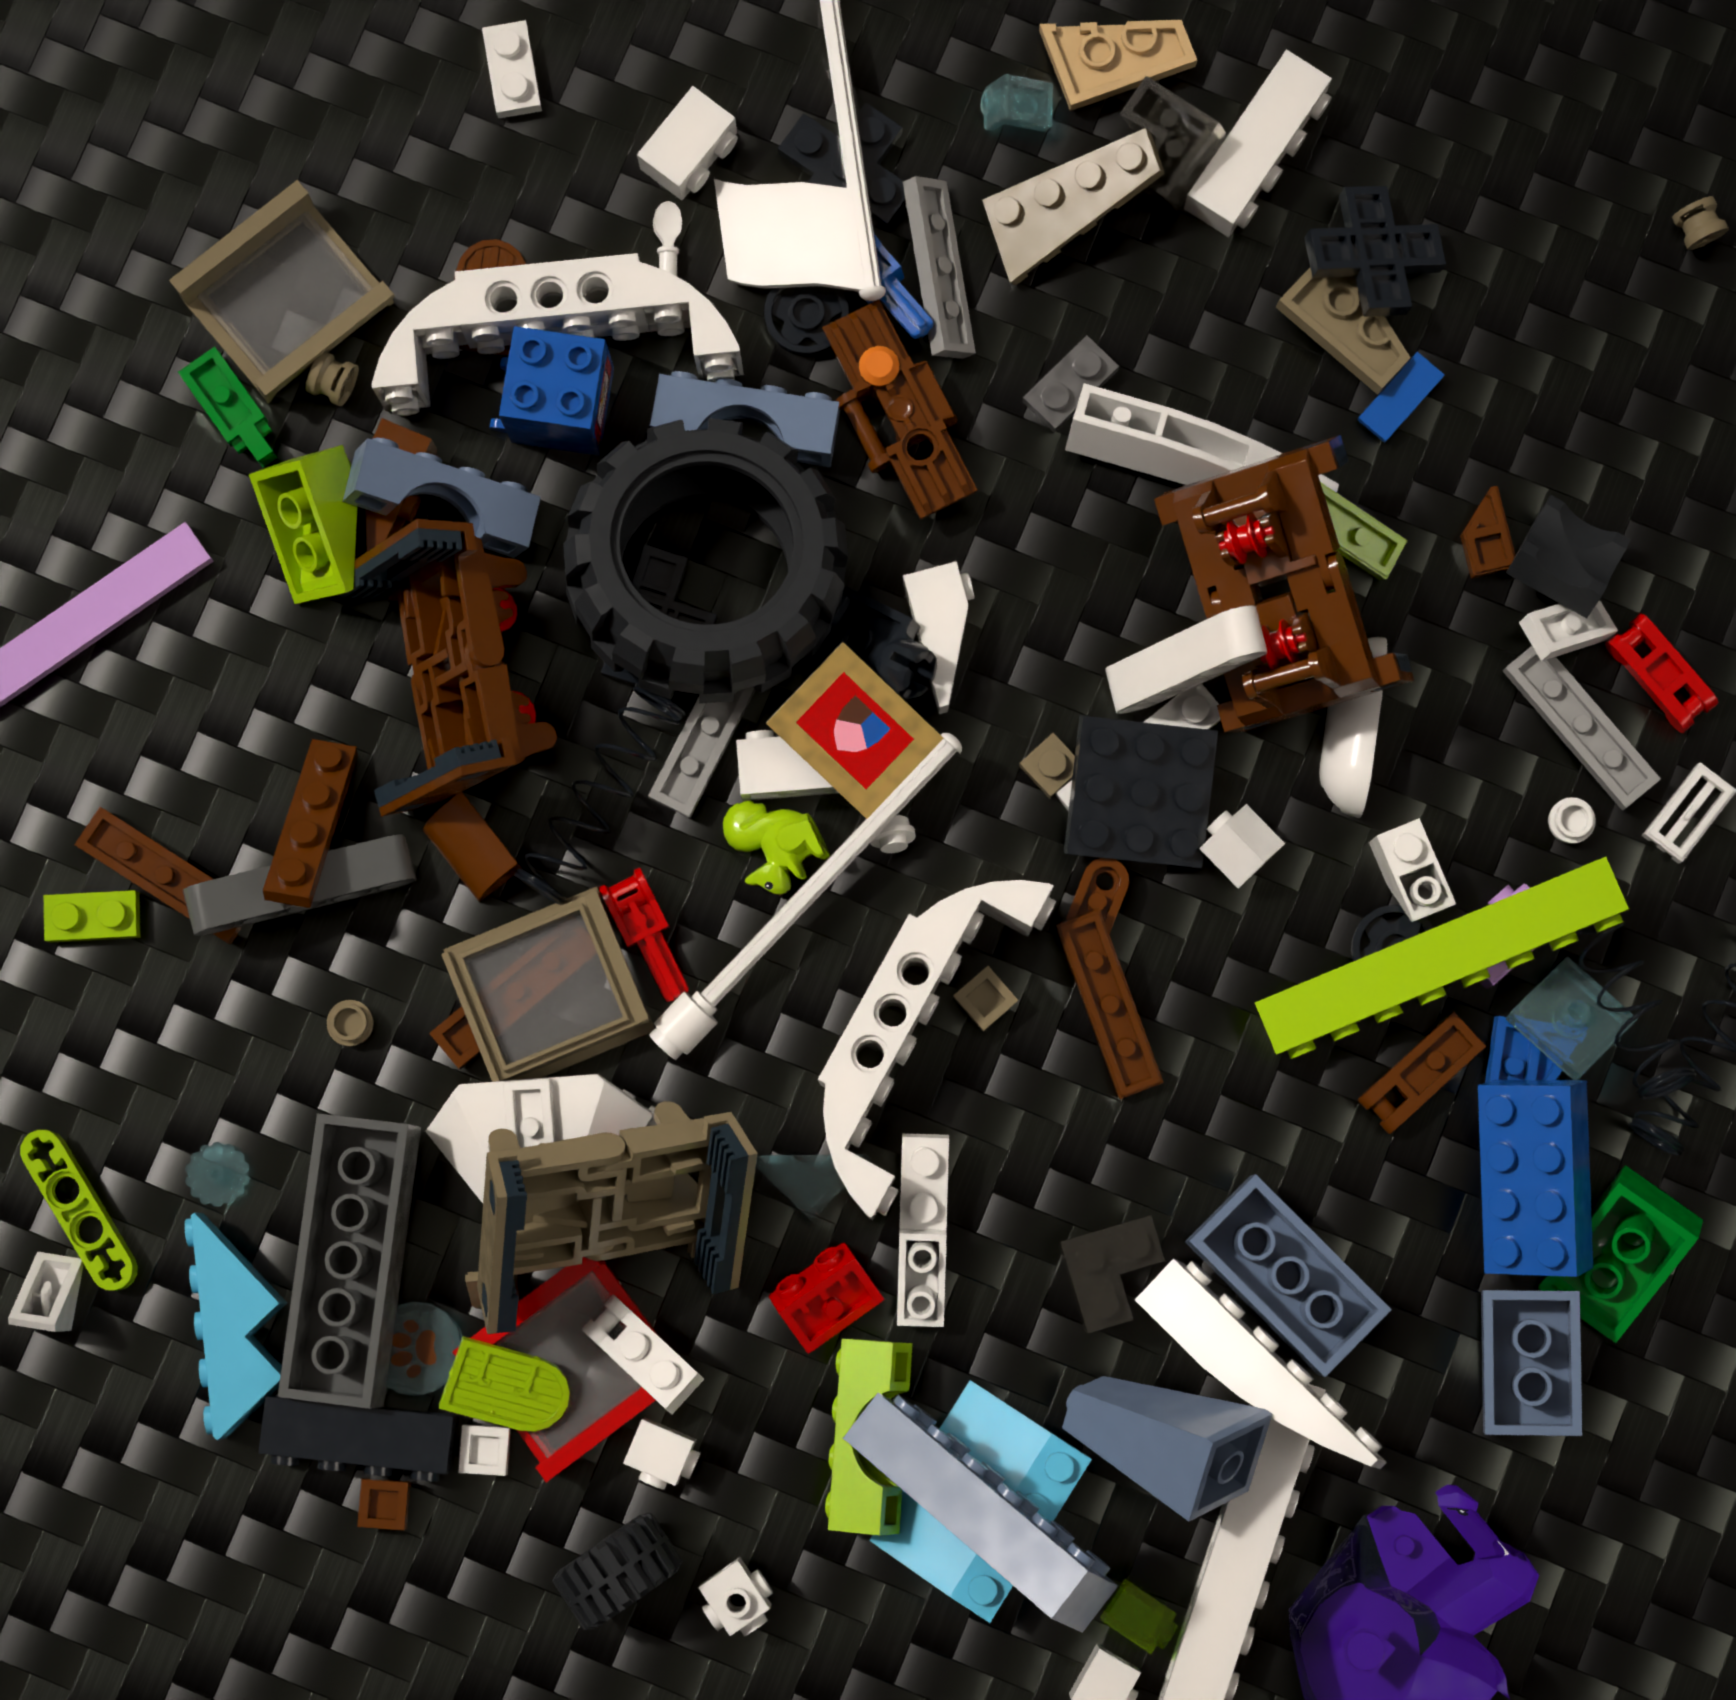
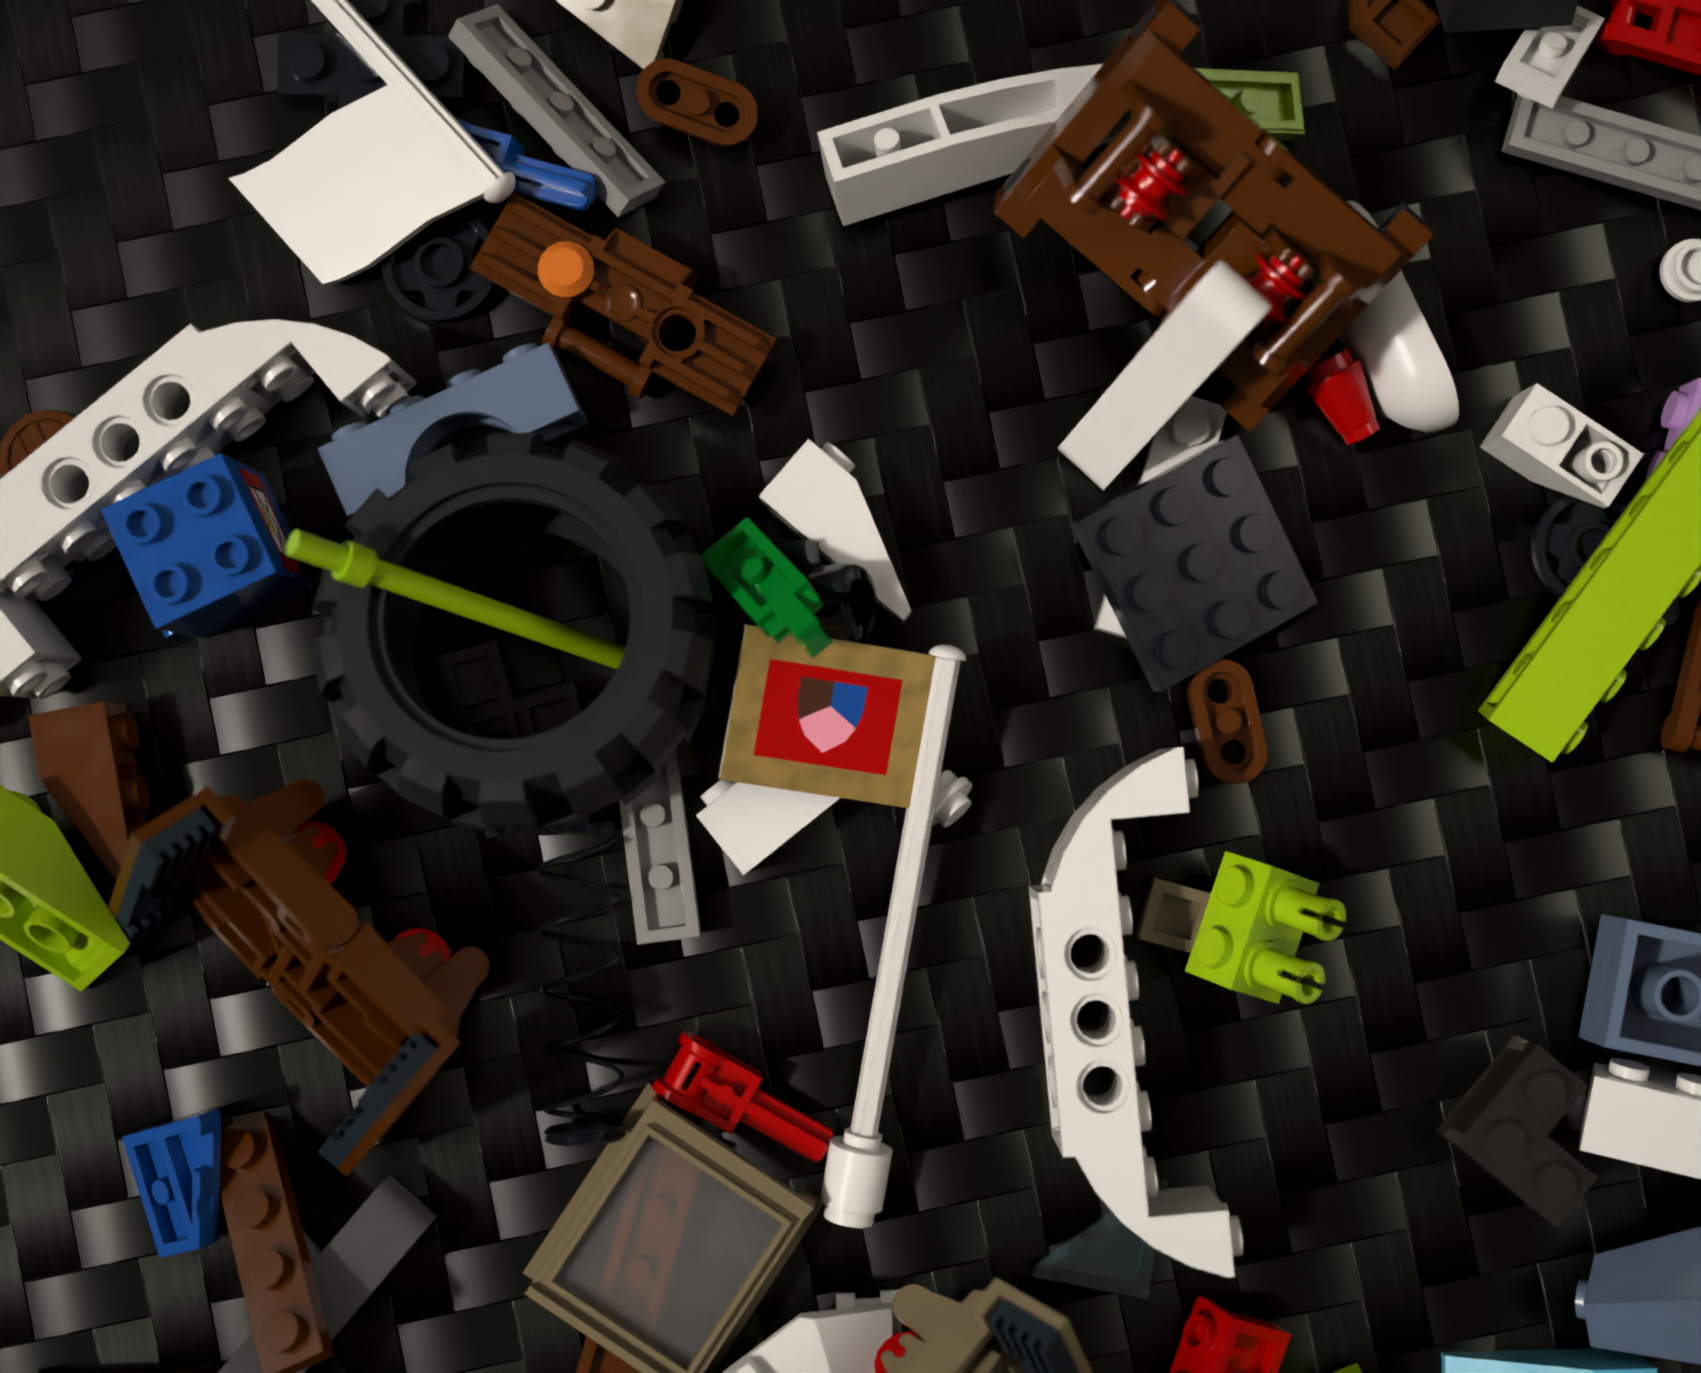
camera: 35 degrees left, 5 degrees up
sand blue arch [342,438,541,558] -> none
reddish brown brick [423,792,522,902] -> none
white brick [637,86,738,200] -> none
white piece [653,201,682,277] -> none
lime animal [722,800,830,895] -> none
white slope [897,1133,949,1327] -> none
dark tan plate [1019,733,1075,799] -> none
flat silver plate [1023,335,1119,433] -> none
reddish brown tile [1055,908,1163,1099] -> none
white brick [1199,804,1285,888] -> none
none -> blue wing [122,1108,221,1258]
none -> lime bar [286,530,626,669]
none -> reddish brown plate [636,59,758,148]
none -> green hinge [701,517,833,658]
none -> lime brick [1185,851,1346,1004]
none -> red cone [1303,347,1380,445]

